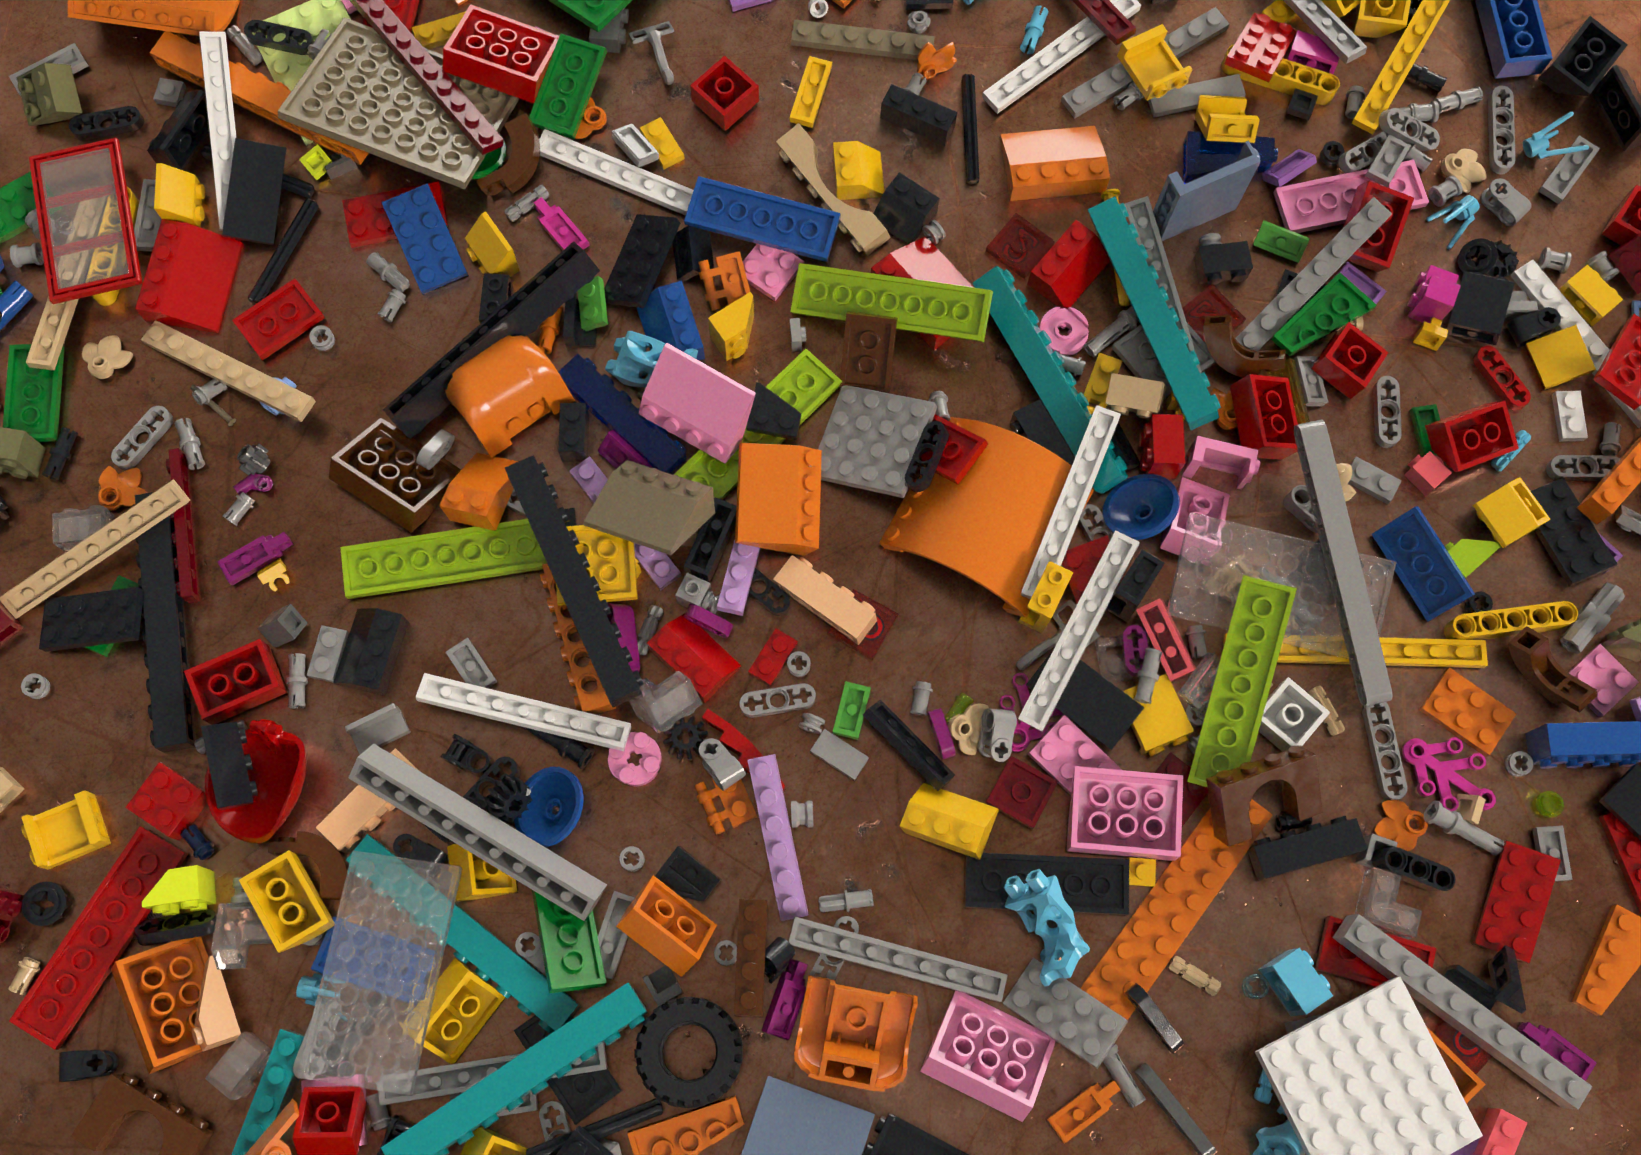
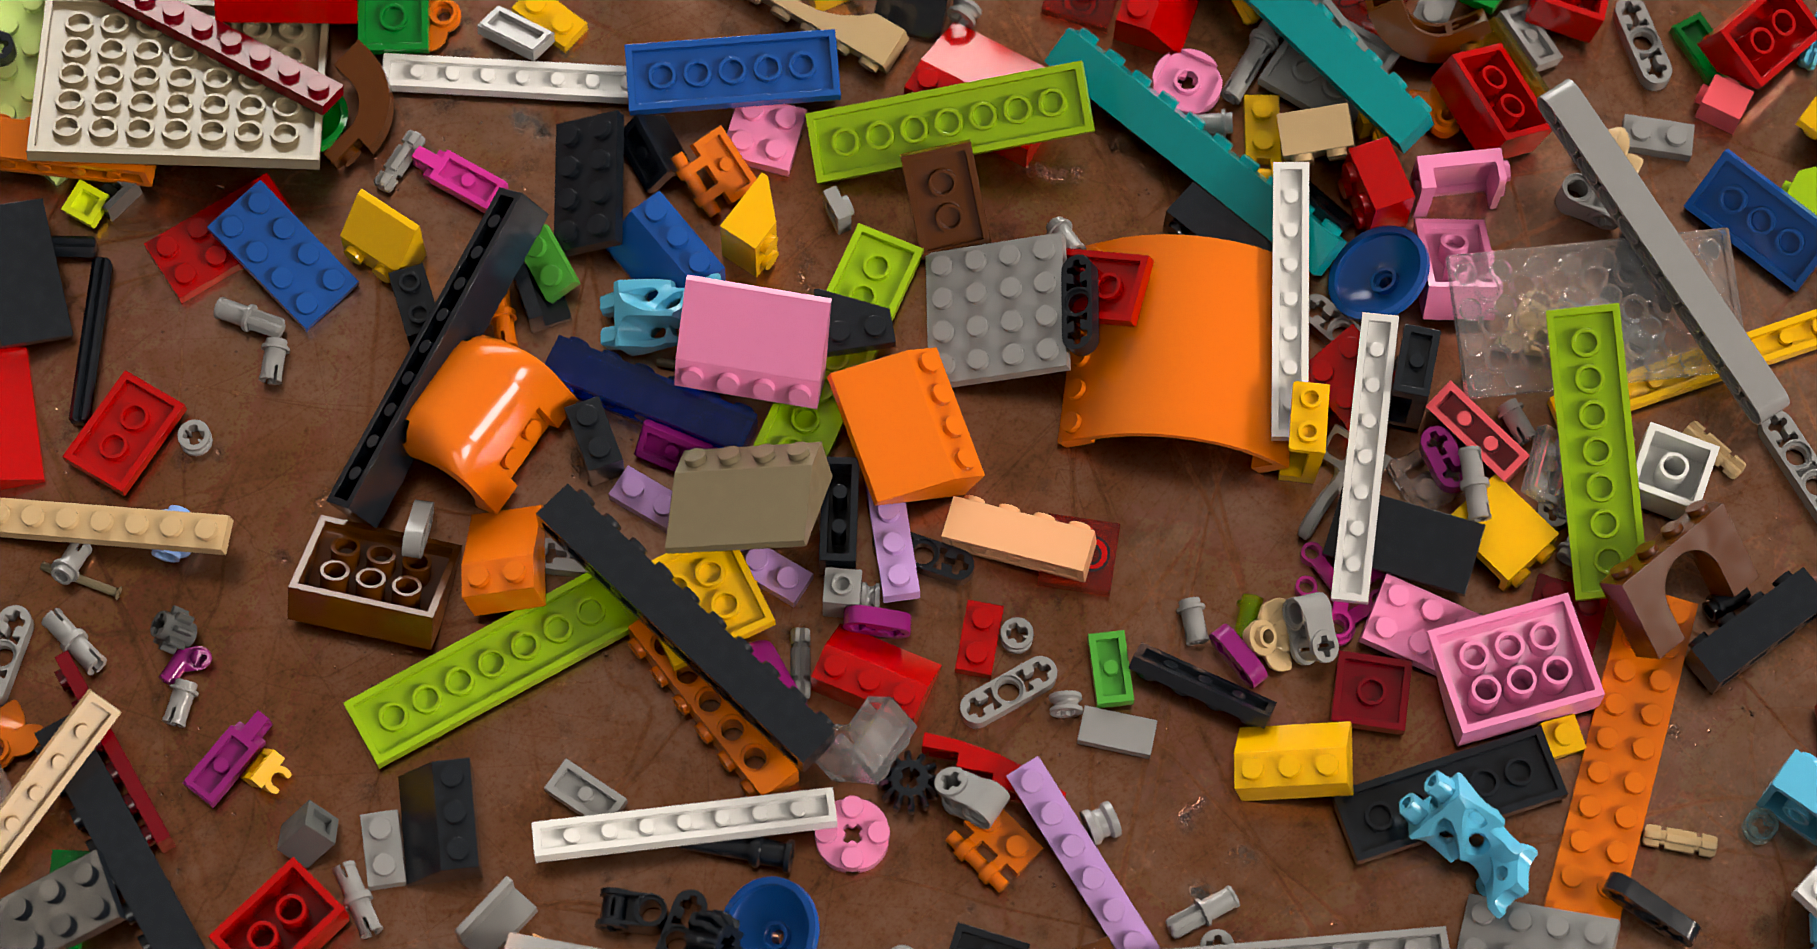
camera: 20 degrees left, 5 degrees down
light grey pin [307,29,332,60] -> none

